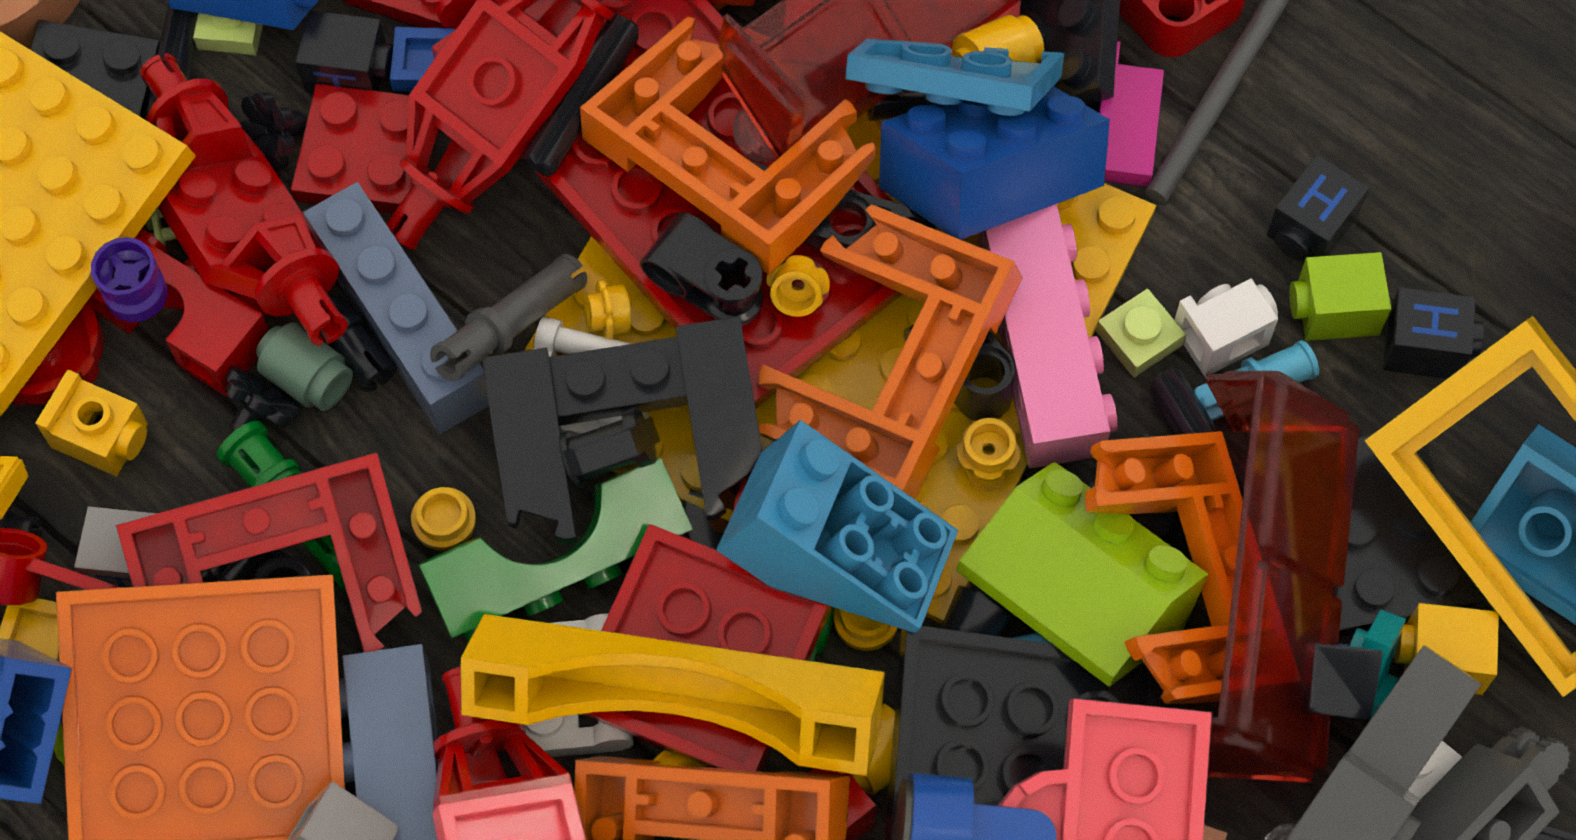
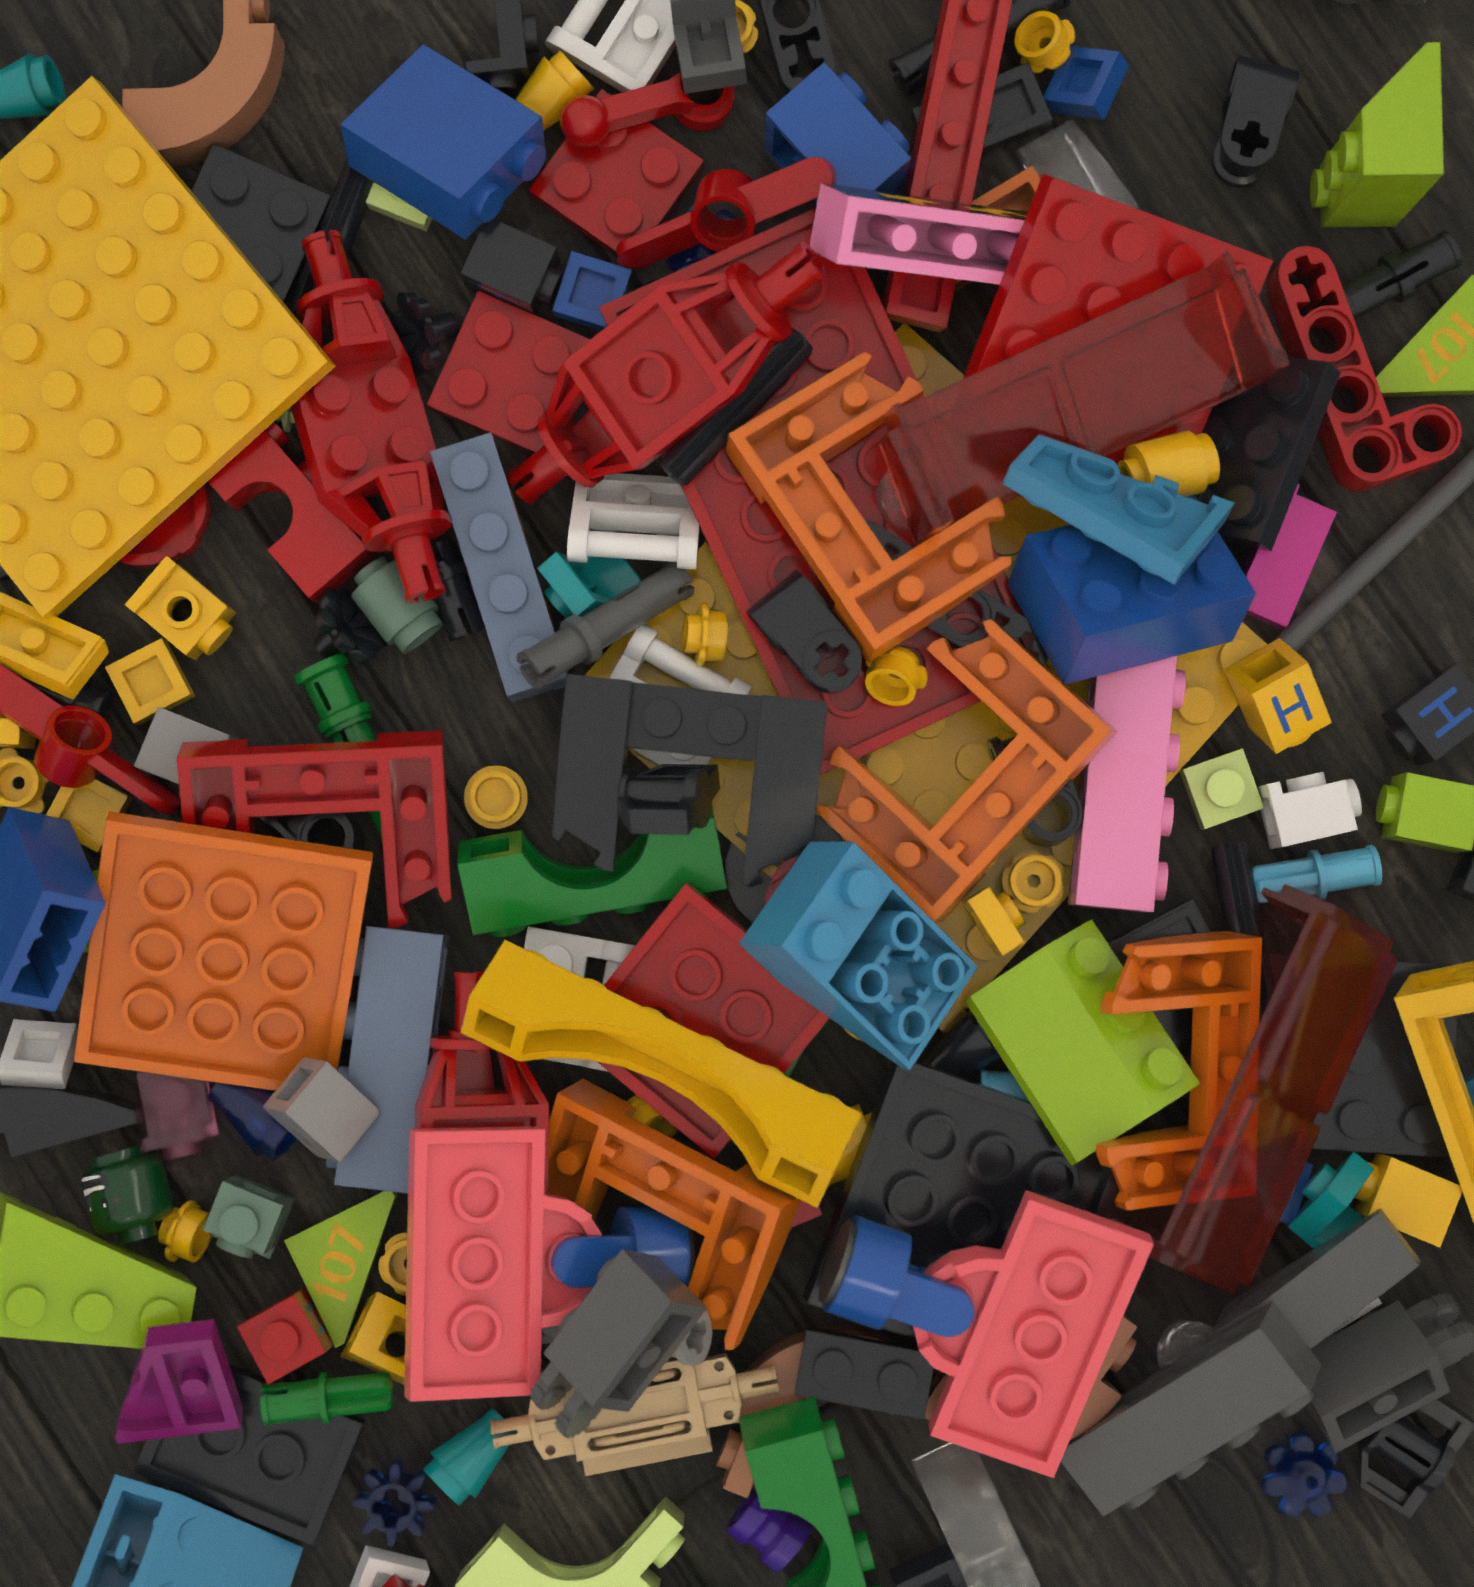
camera: 15 degrees right, 20 degrees up
dark purple wheel [91,237,168,322] -> none
black slope [1301,644,1382,720] -> none
none -> yellow plate [105,638,196,725]
none -> teal bracket [537,552,643,618]
none -> white plate [567,473,700,570]
none -> yellow plate [962,887,1025,956]
none -> yellow brick [1224,638,1332,754]

